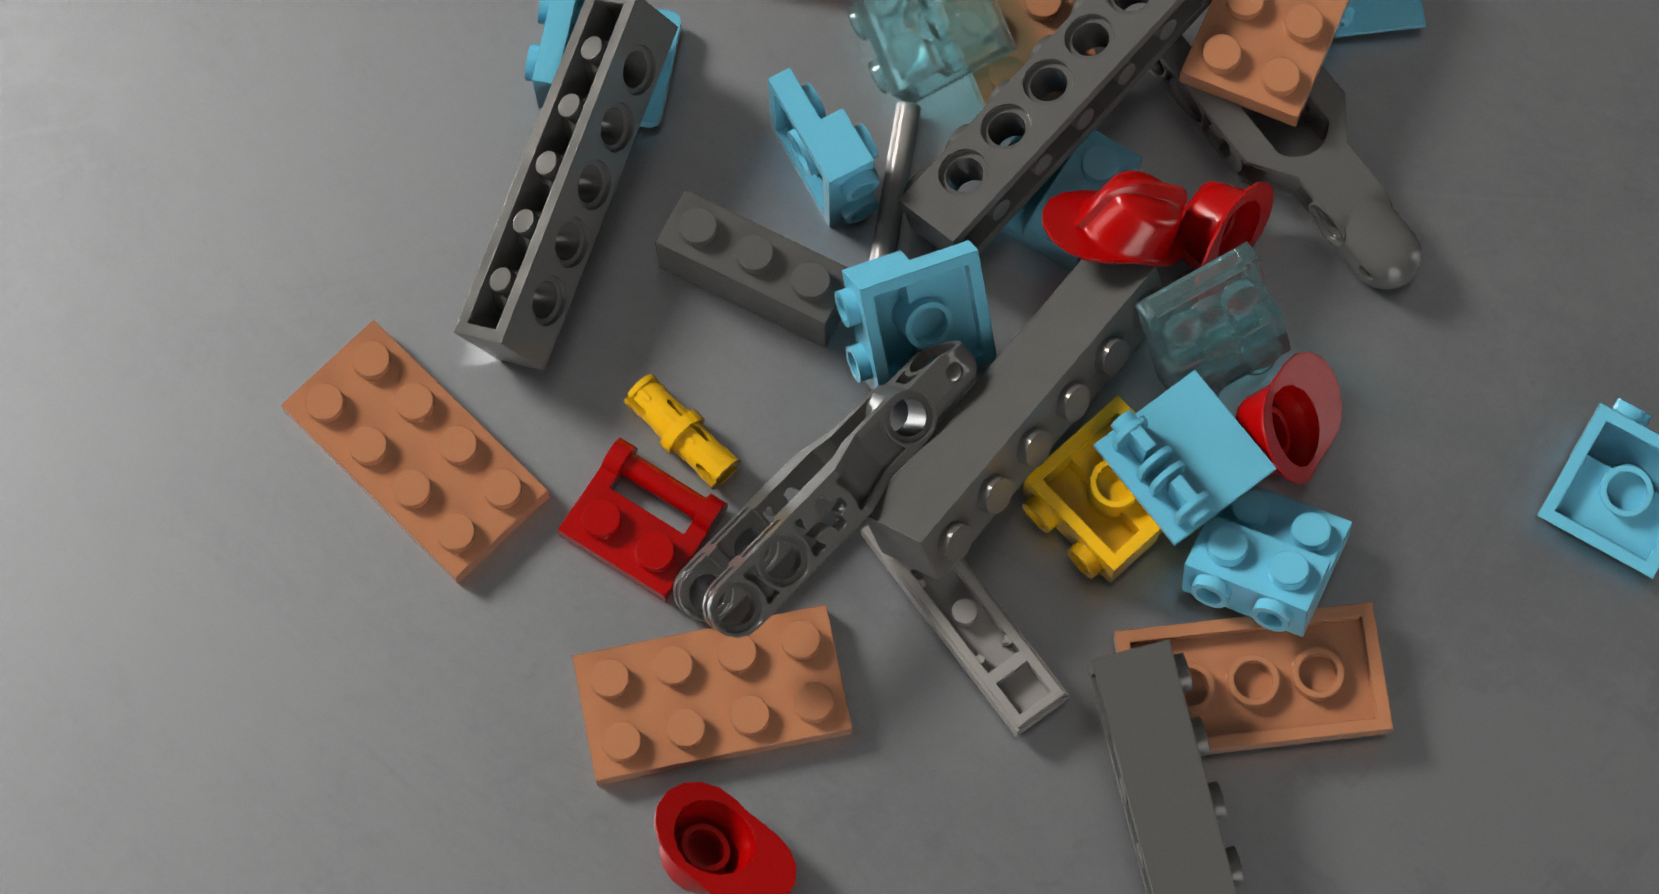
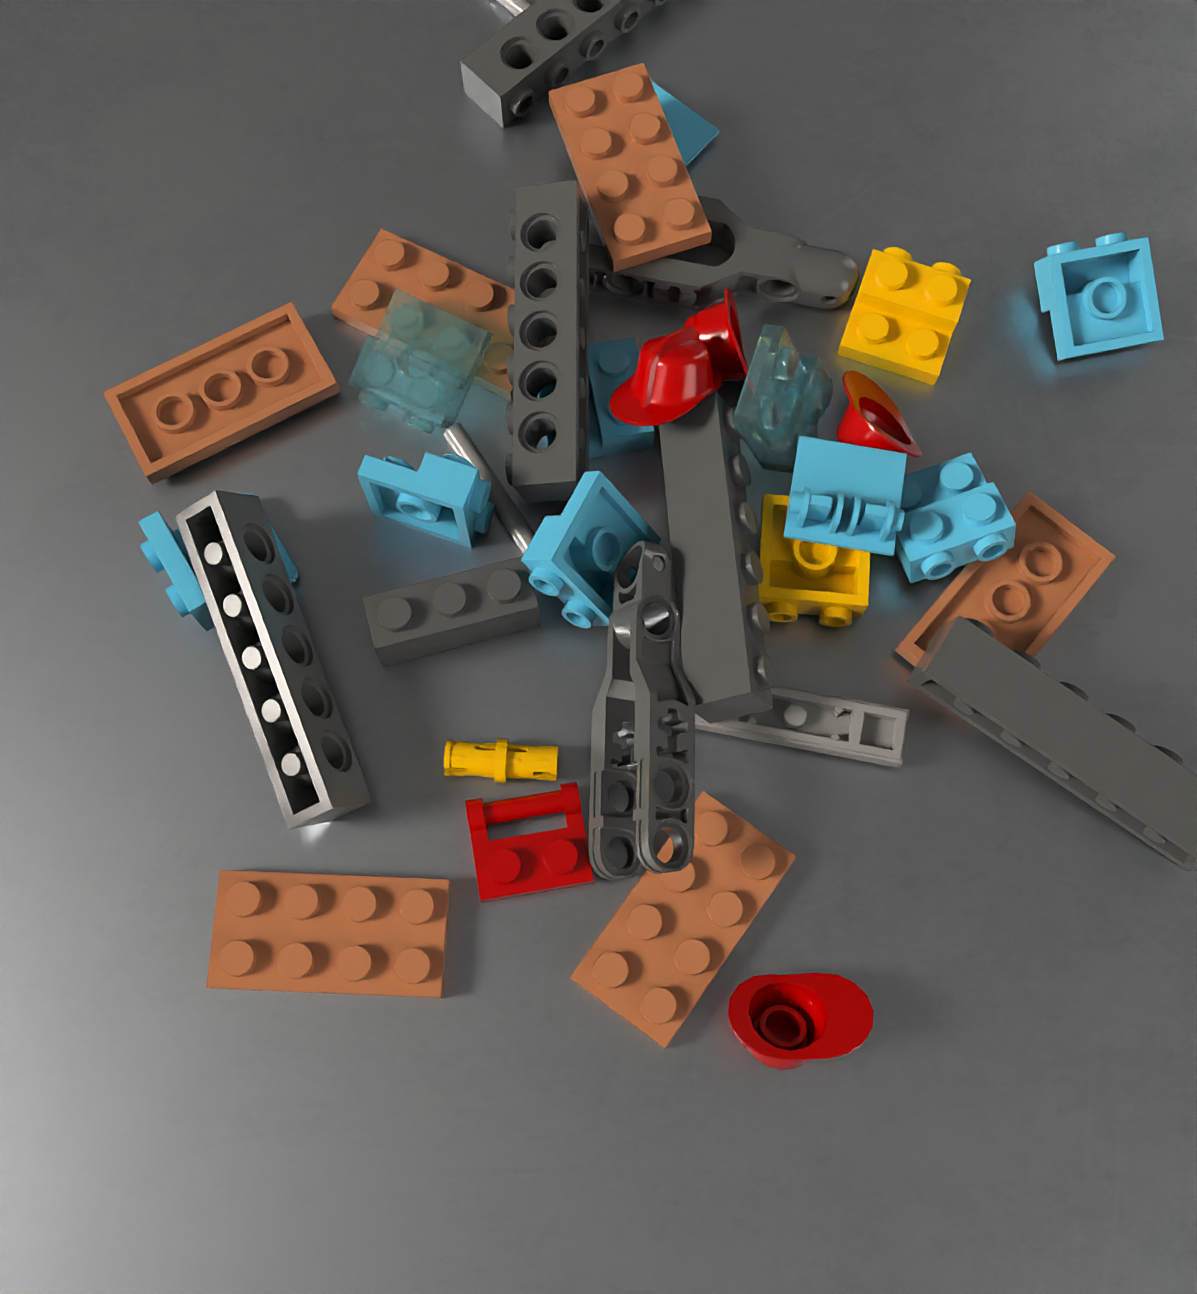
camera: 45 degrees left, 0 degrees up
none -> yellow plate [837,247,971,386]

